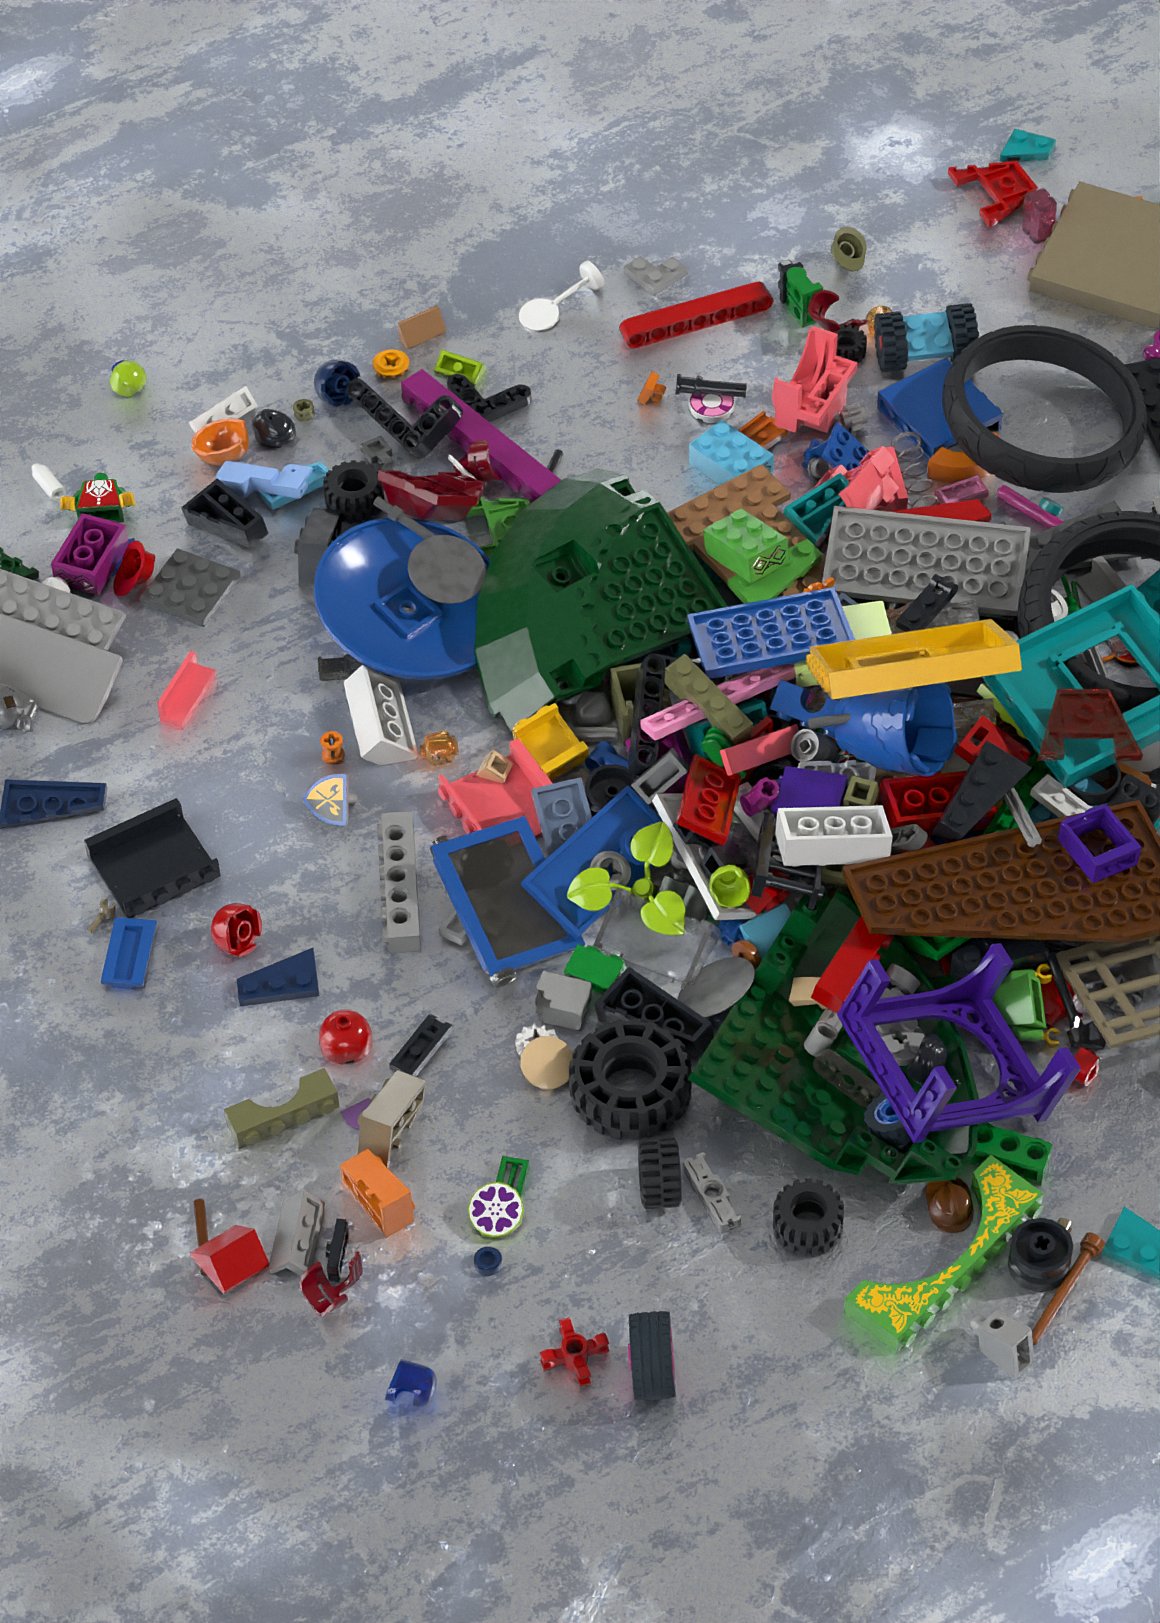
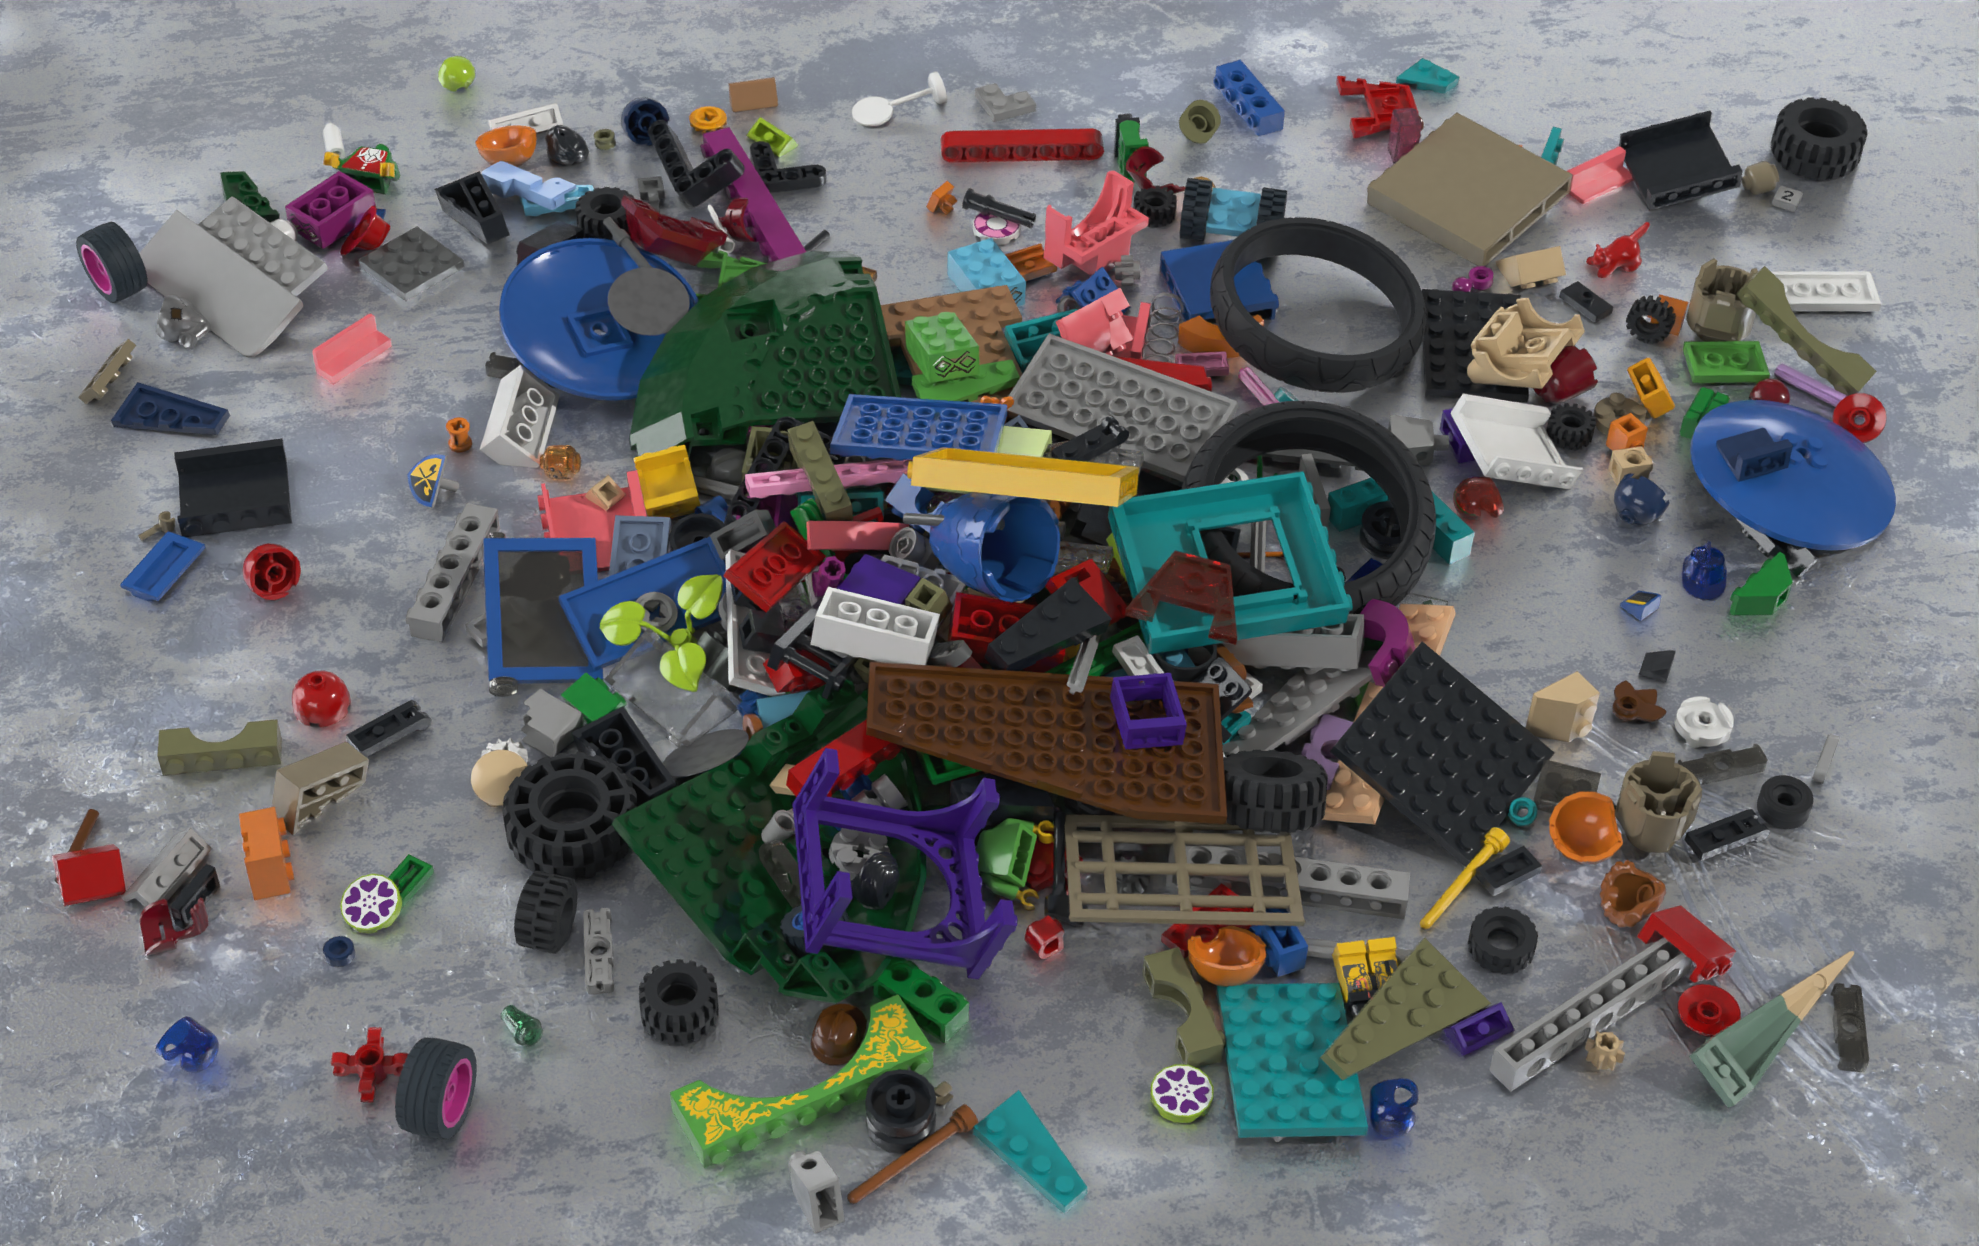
camera: 15 degrees right, 5 degrees down
dark blue wing [237,948,319,1006] -> none
lime hair [709,865,750,908] -> none
none -> clear green cone [500,1005,543,1047]
none -> blue brick [1214,60,1285,137]

